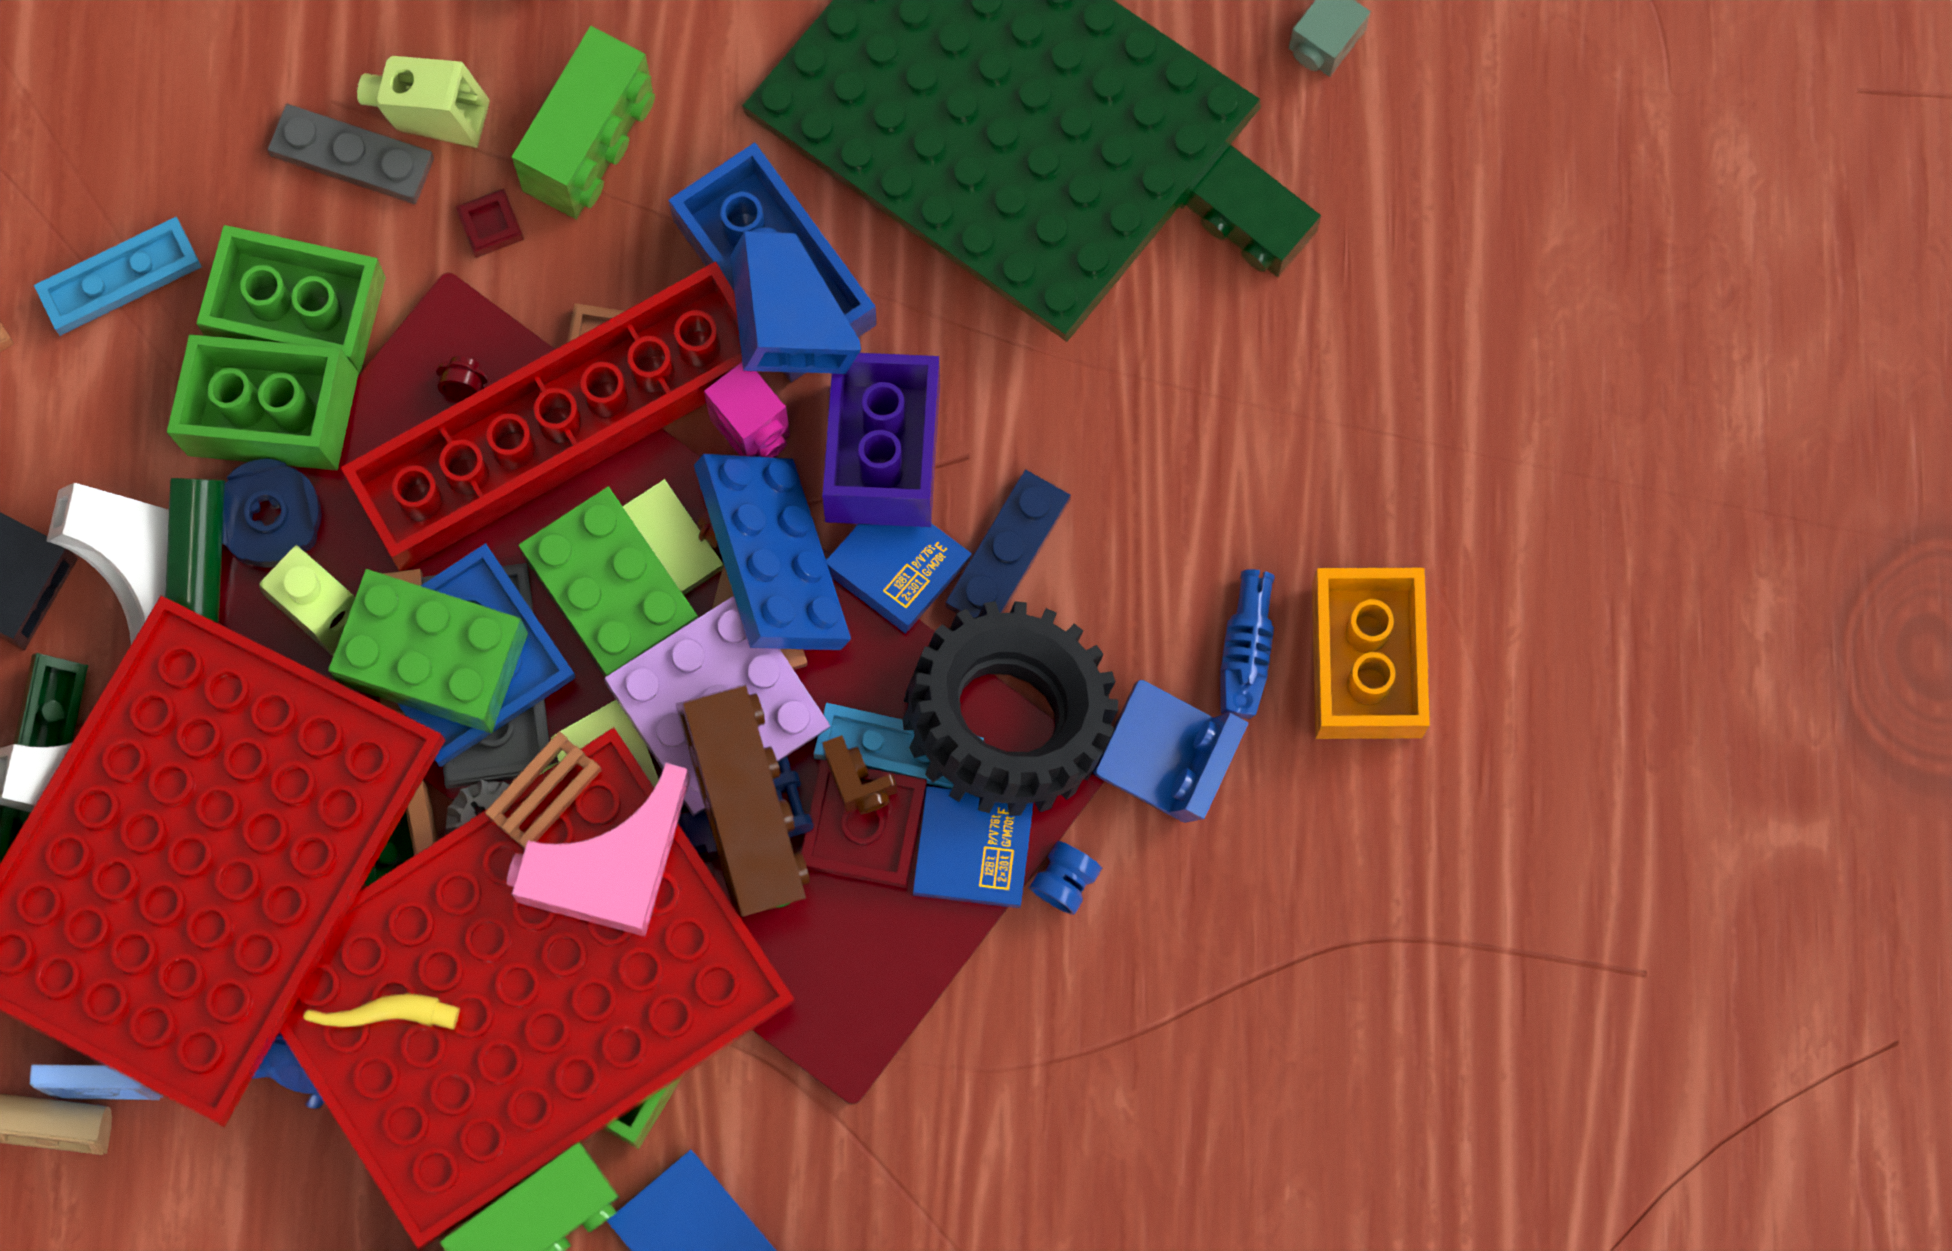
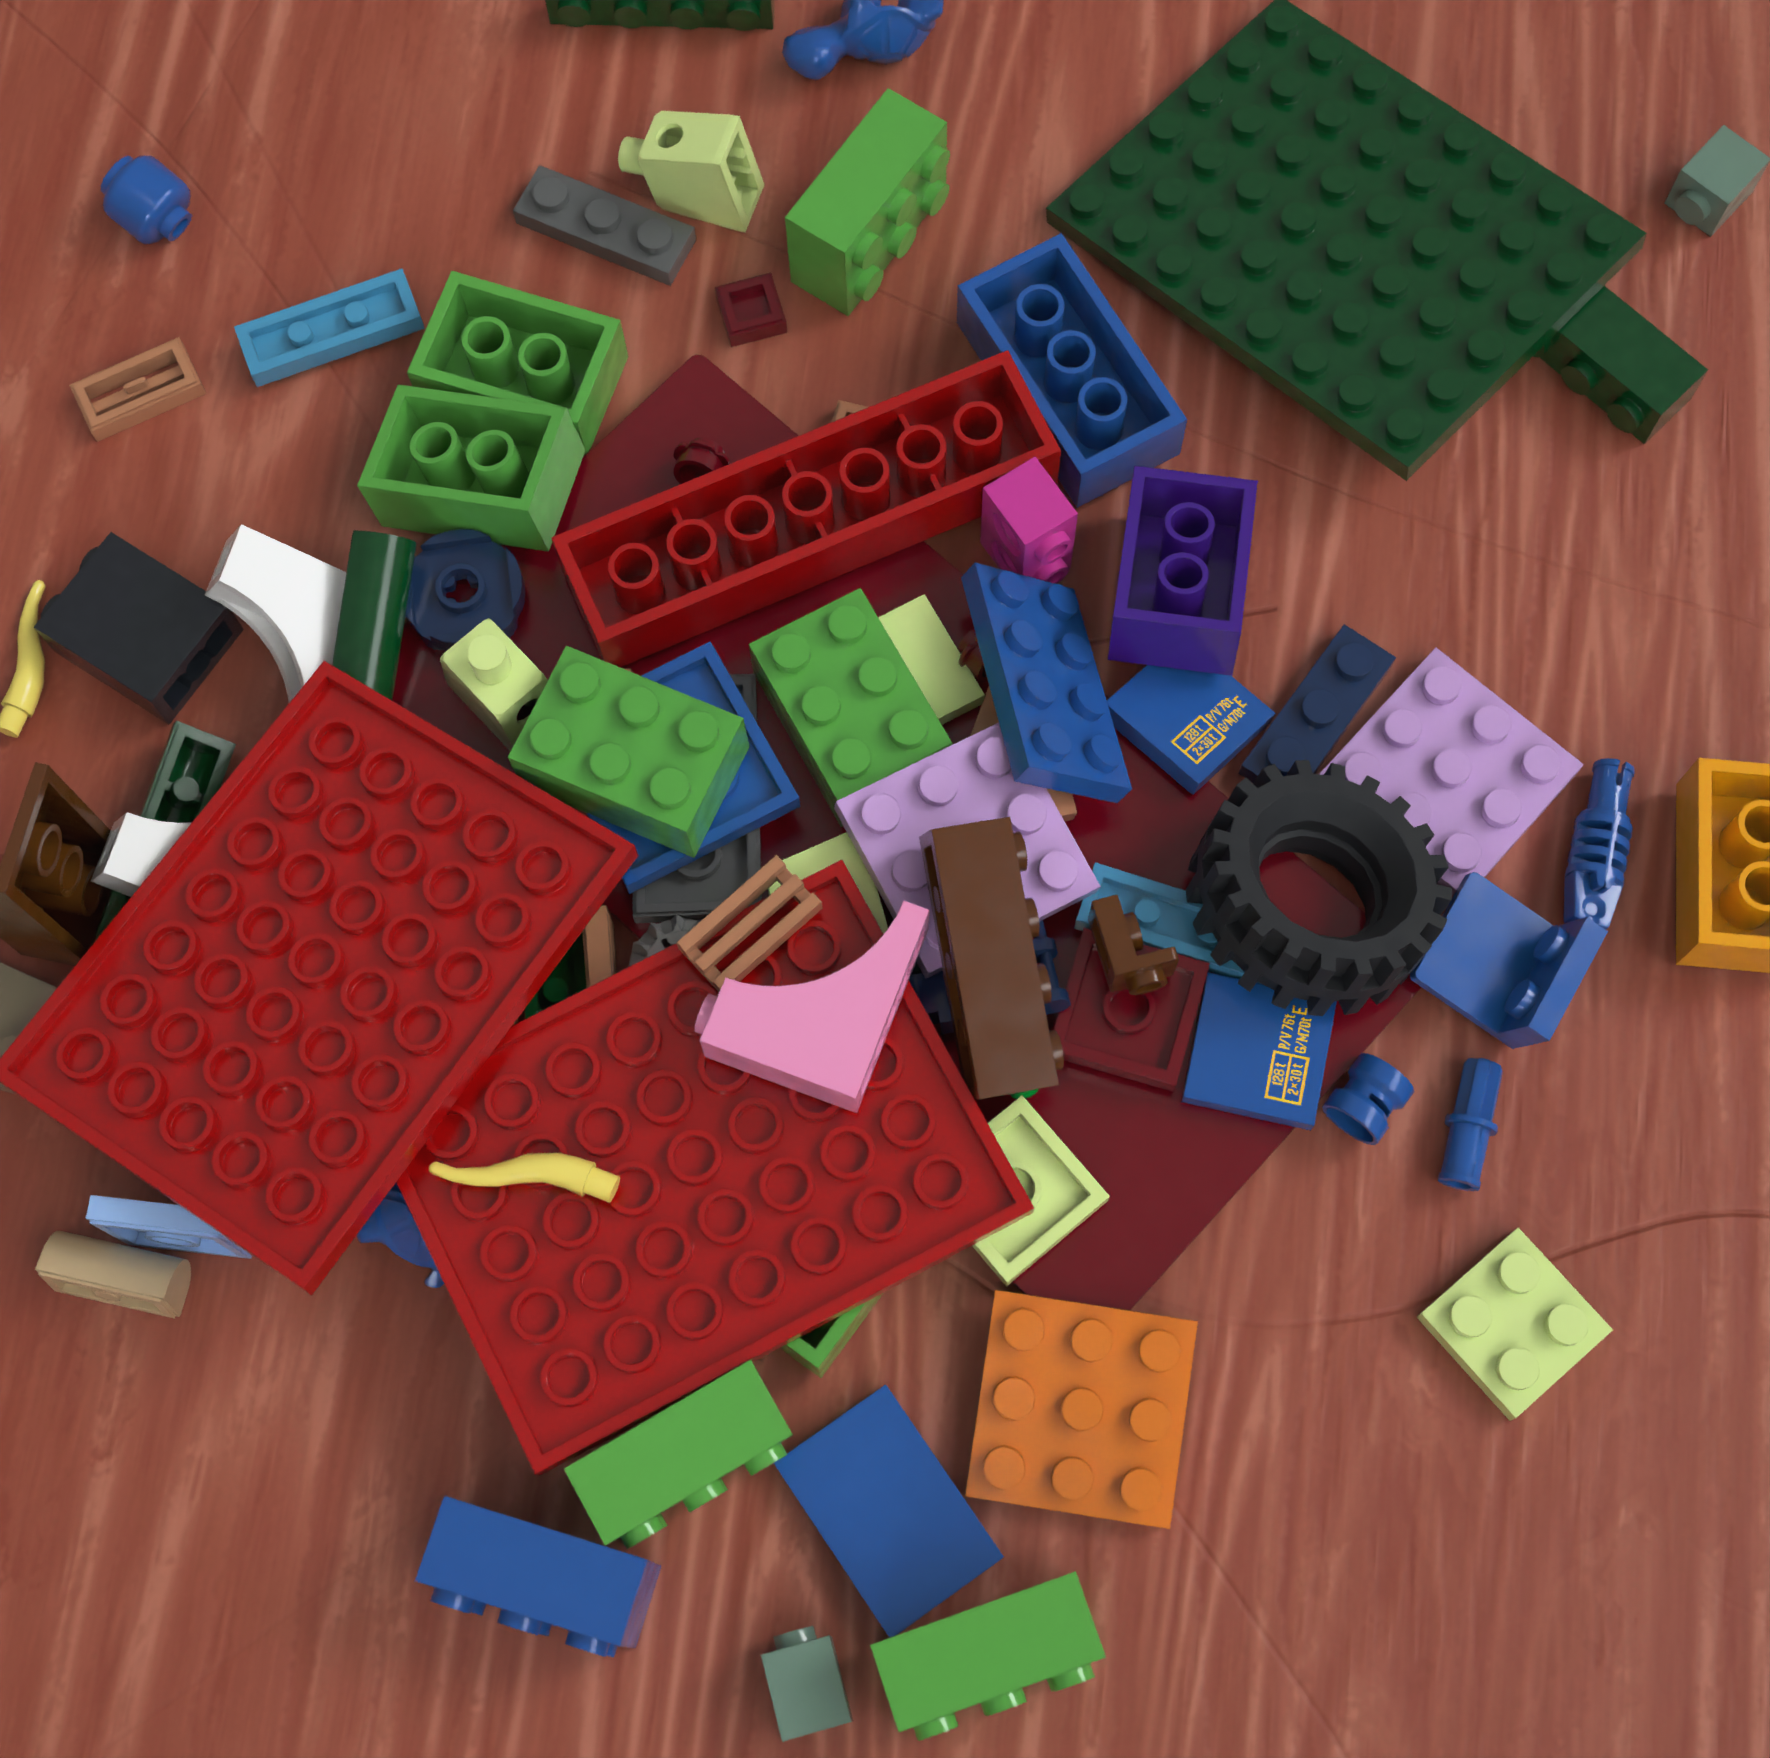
camera: 10 degrees right, 5 degrees down
blue slope [730,228,861,374] -> none
none -> orange plate [965,1290,1198,1529]
none -> yellowish green plate [972,1095,1110,1287]
none -> lavender plate [1320,648,1584,897]
none -> yellowish green plate [1417,1227,1613,1421]
none -> blue axle [1438,1058,1503,1191]

